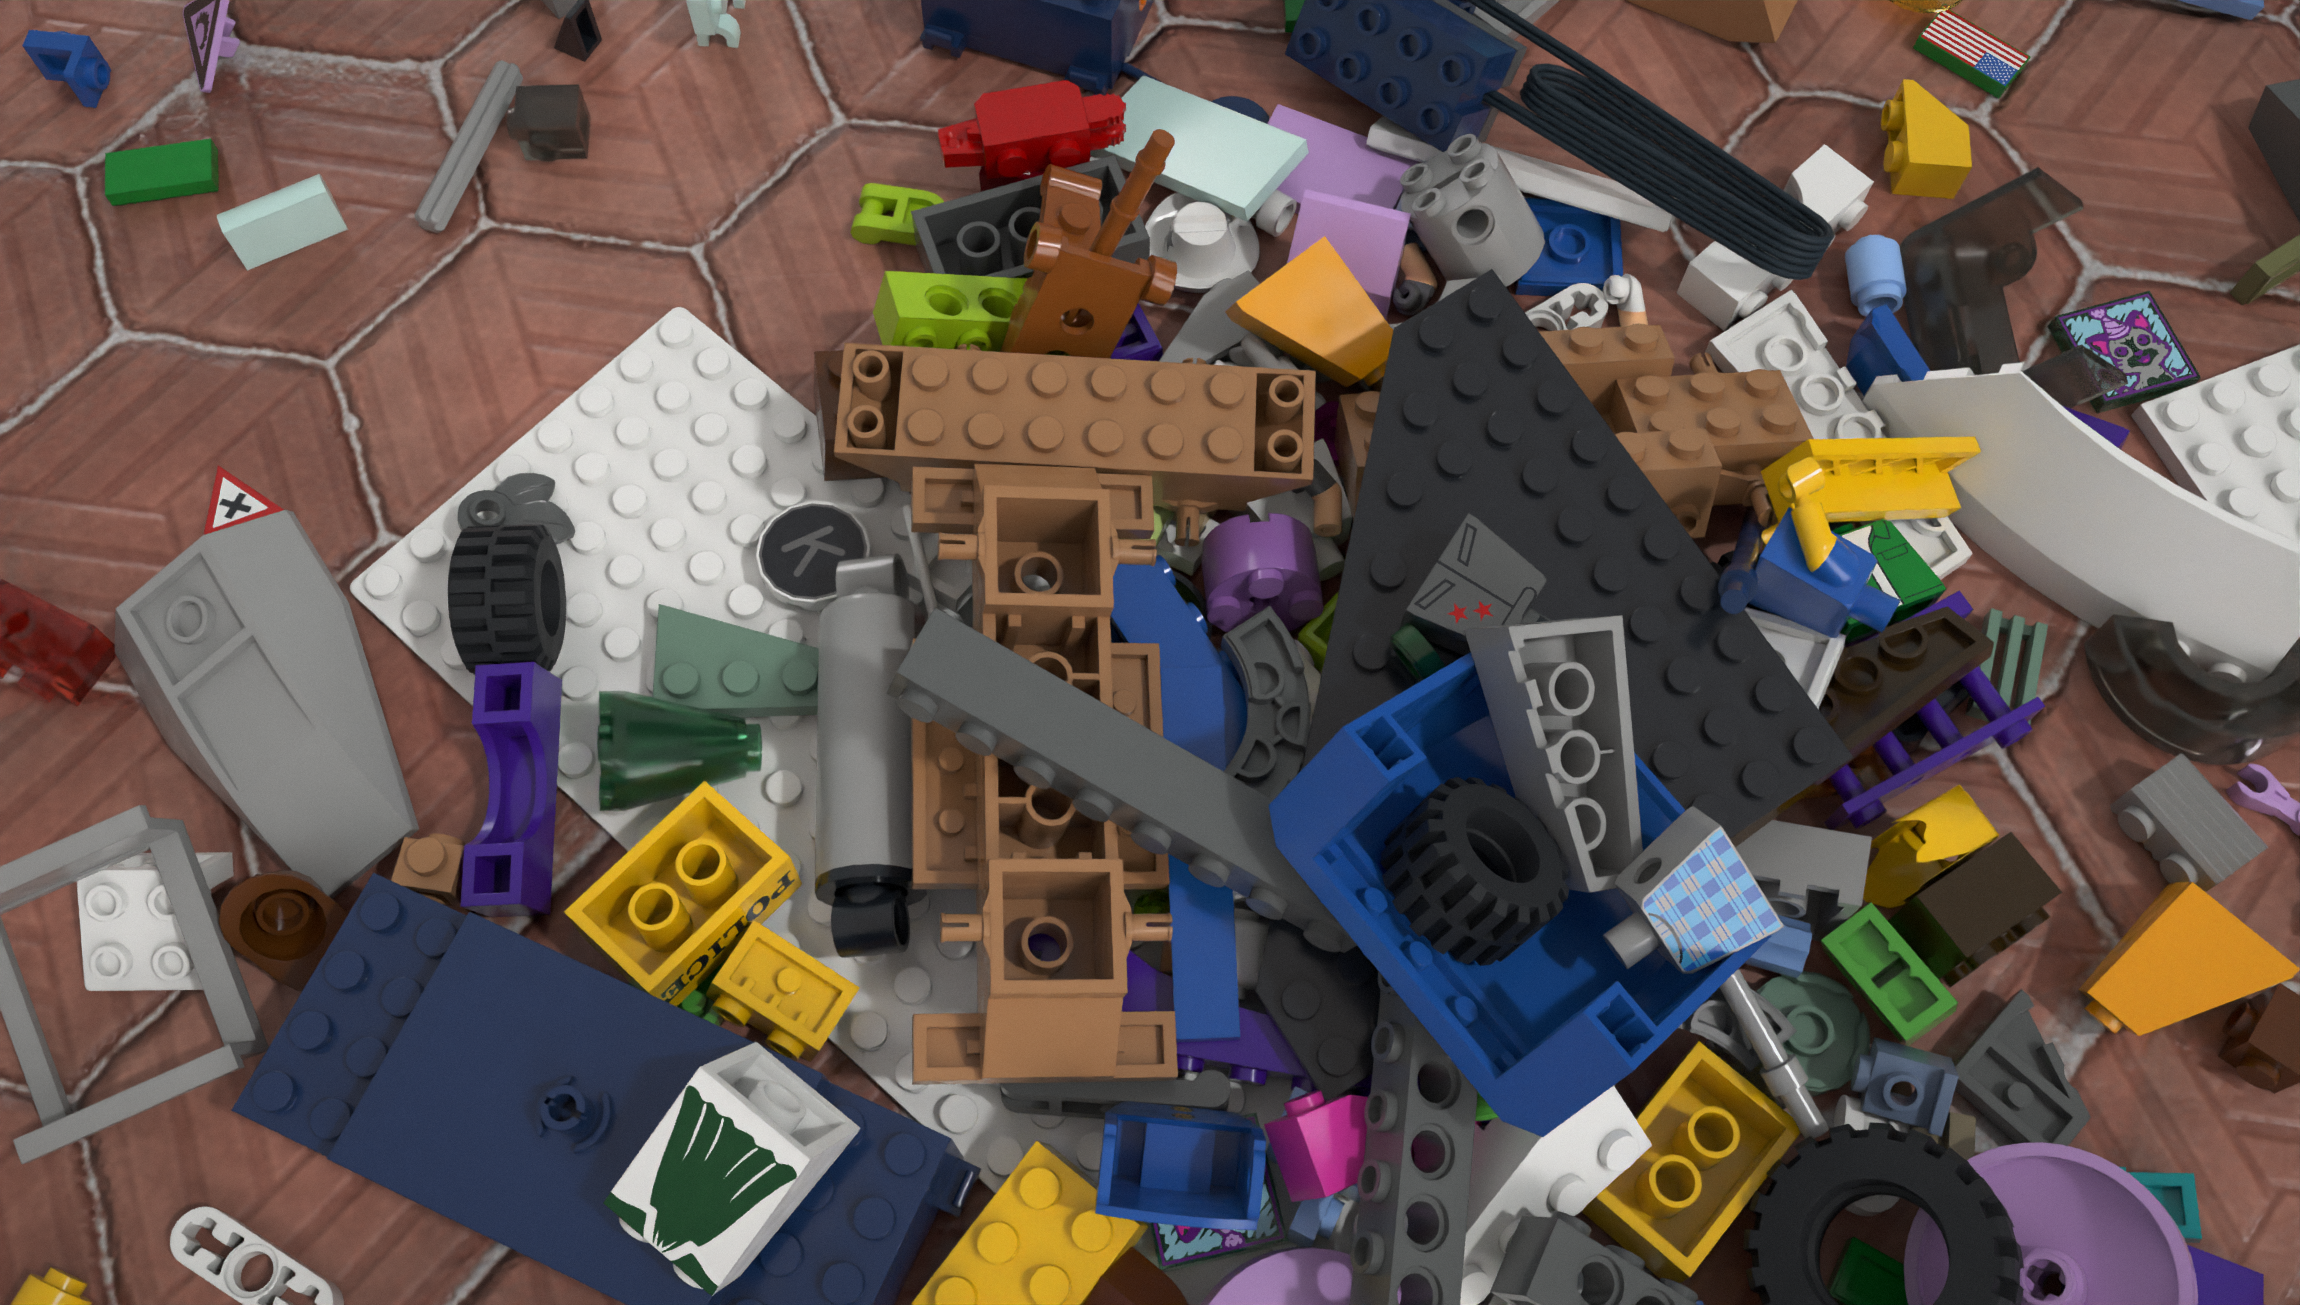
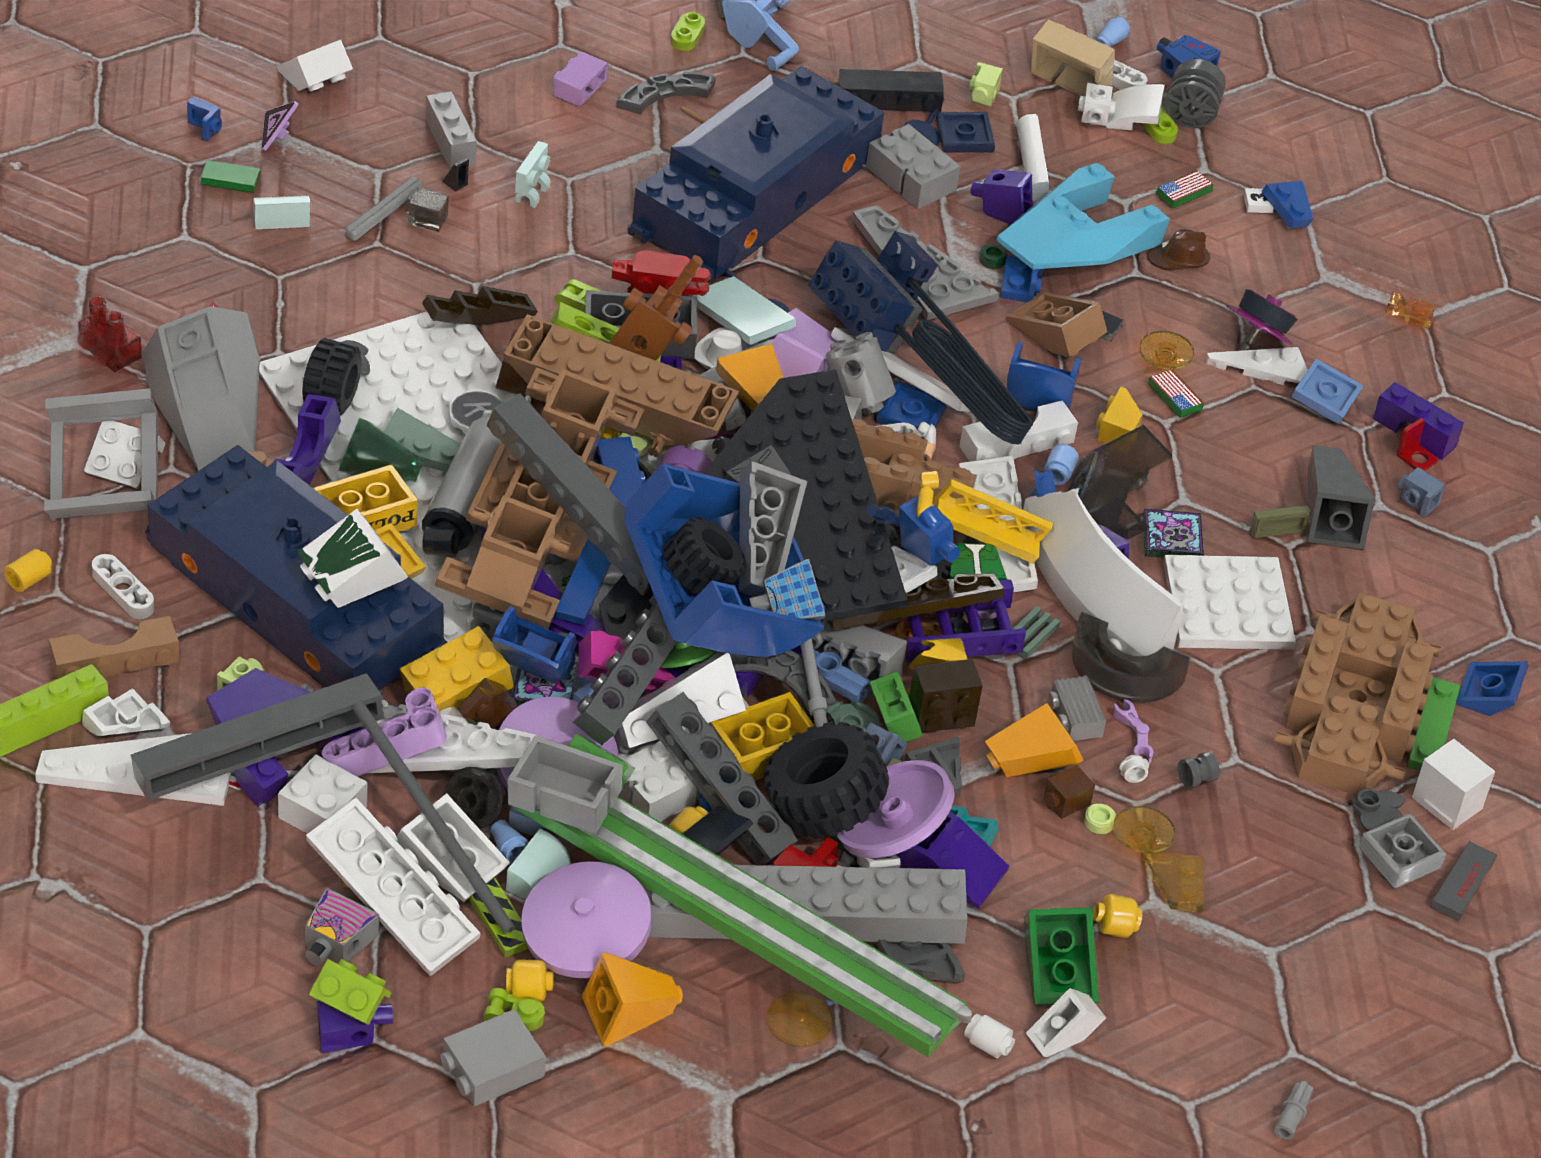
camera: 15 degrees right, 20 degrees down
reddish brown piece [219,870,349,991] -> none
none -> dark brown slope [422,286,538,324]
none -> blue piece [1007,342,1082,412]

